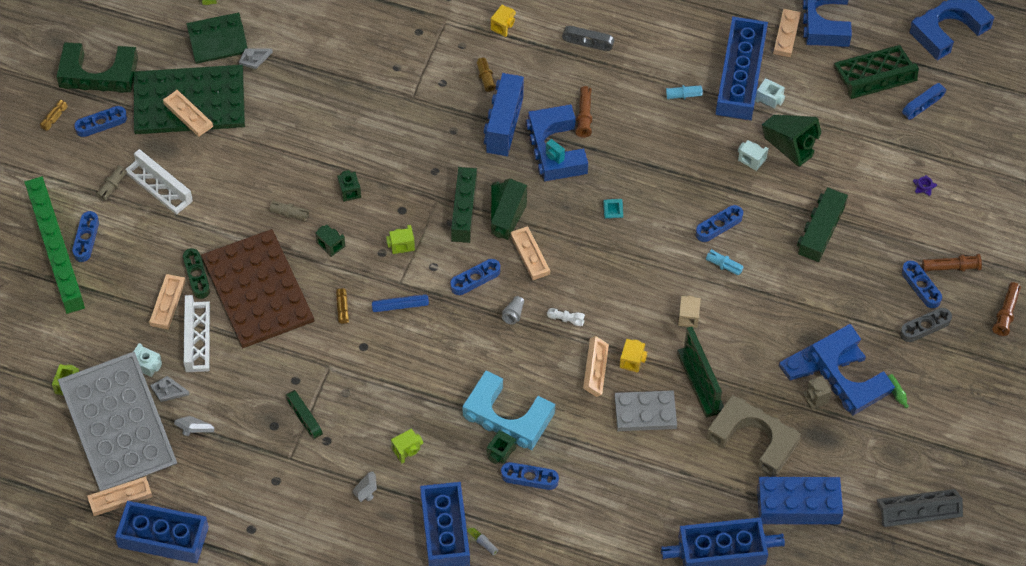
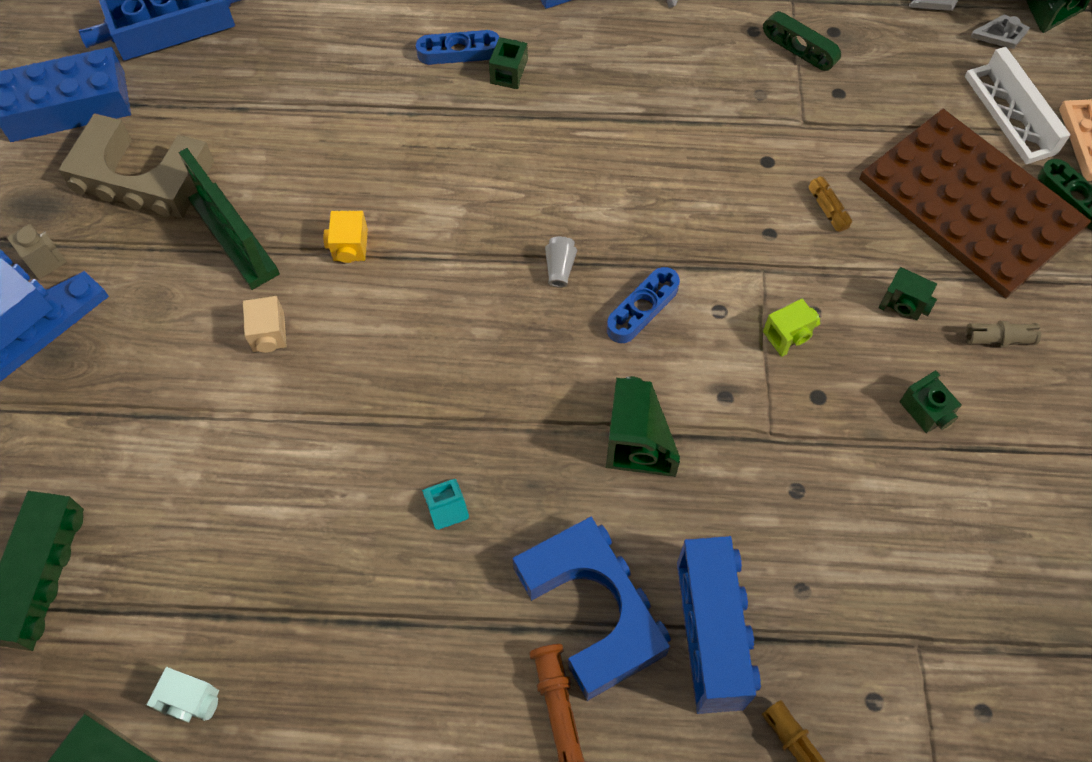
camera: 165 degrees right, 5 degrees up
light aqua brick [133,343,162,377] -> none
blue axle [372,294,429,312] -> none
lime brick [391,428,423,464] -> none
dark green brick [451,167,477,243] -> none
medium azure arch [463,371,555,450] -> none
light nougat plate [510,226,550,280] -> none
teal plate [546,139,565,164] -> none
white piece [547,308,585,326] -> none
light nougat plate [583,336,609,397] -> none
light grey plate [614,391,677,431] -> none
blue beam [696,205,743,242] -> none
medium azure axle [706,249,744,275] -> none

